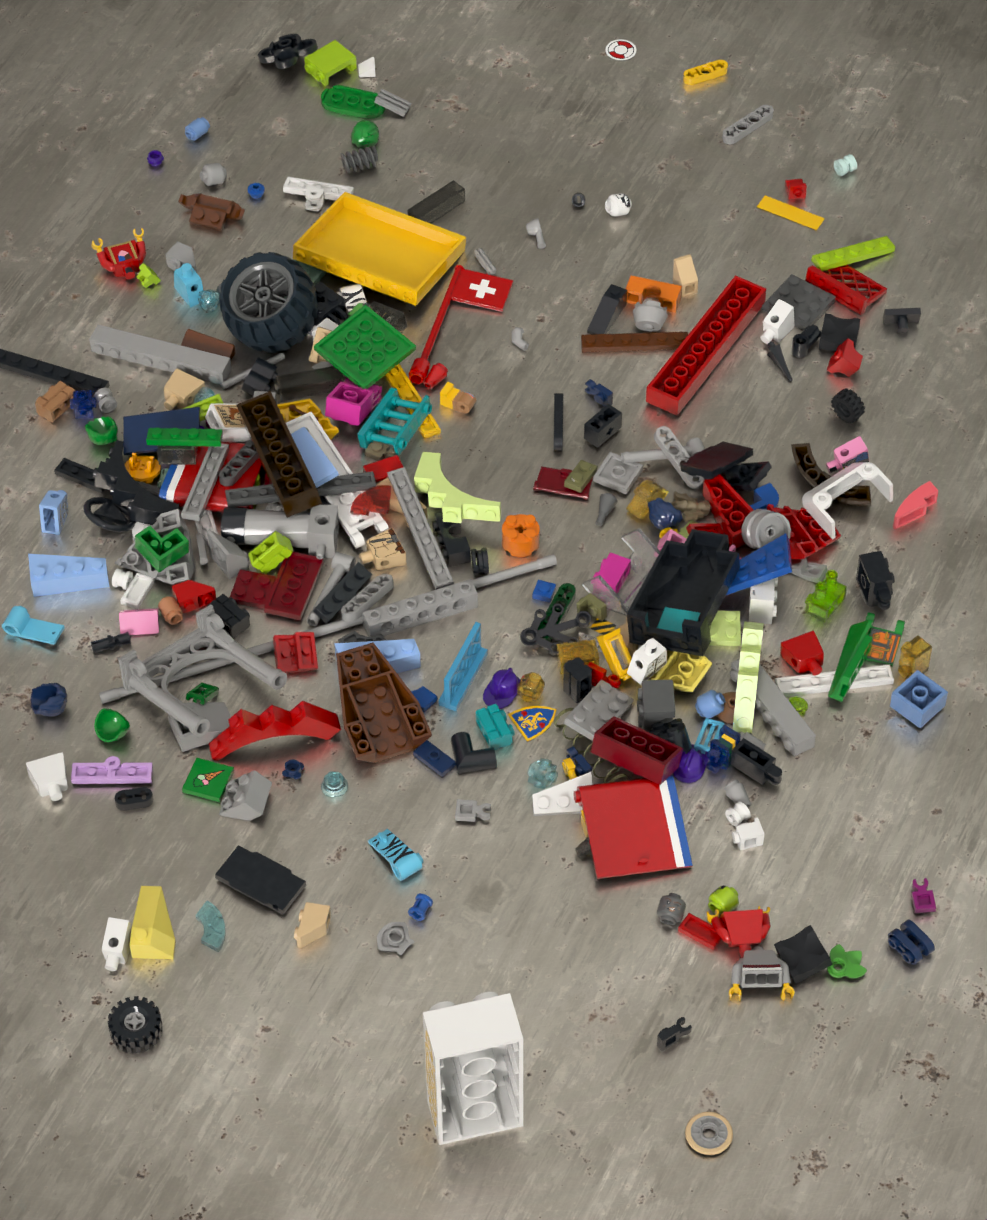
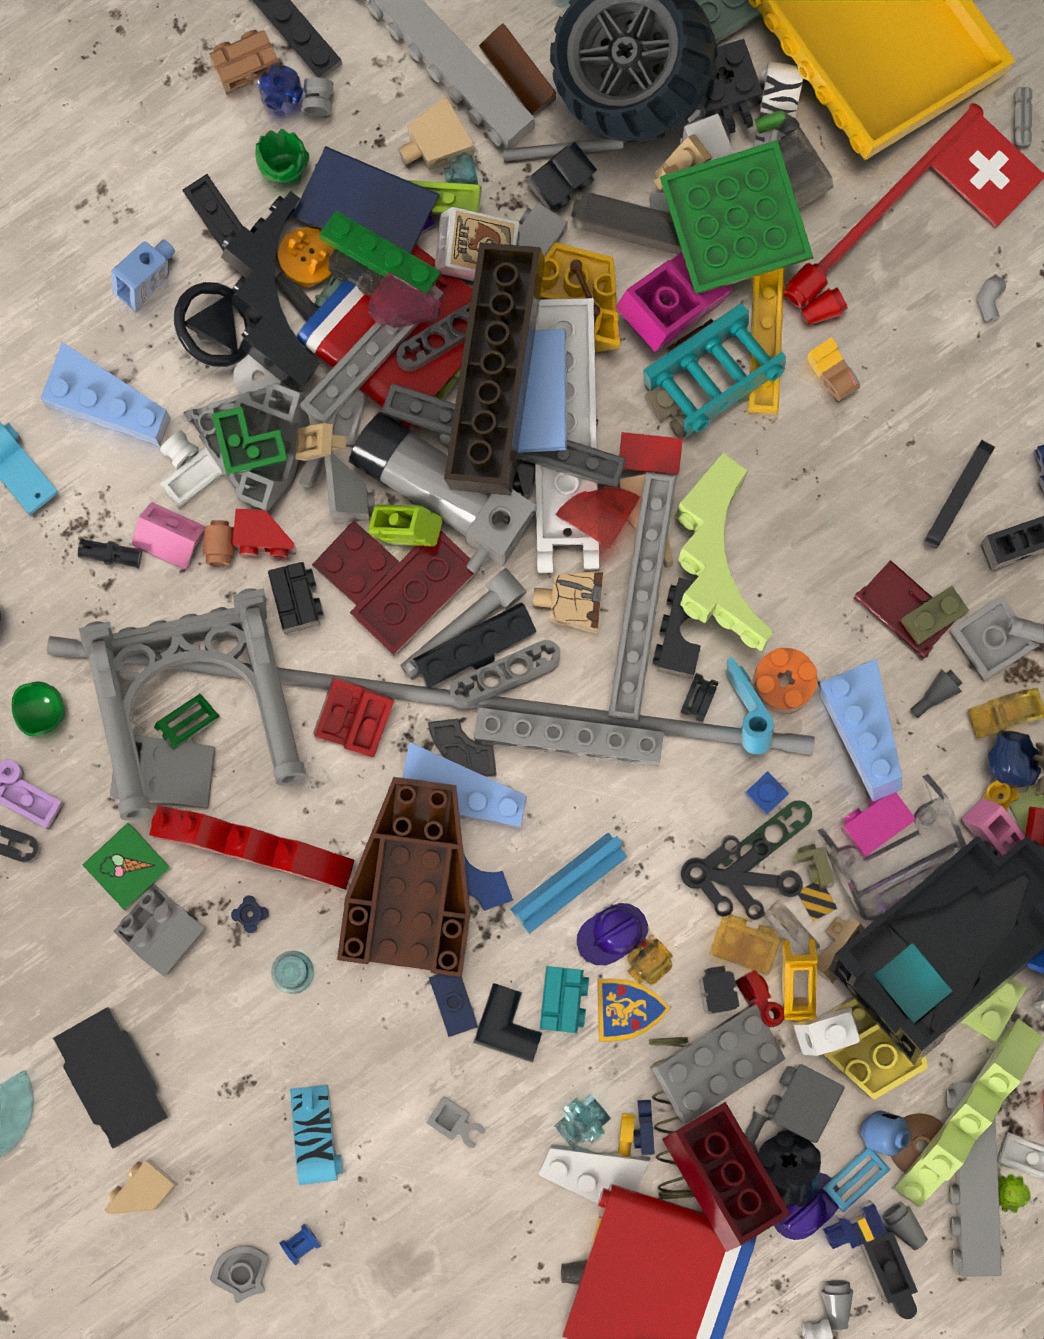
camera: 30 degrees right, 30 degrees up
none -> tan hinge [295,423,346,461]
none -> clear pink slope [368,272,441,328]
none -> medium azure door [726,657,774,754]
none -> light blue wedge [820,658,902,802]

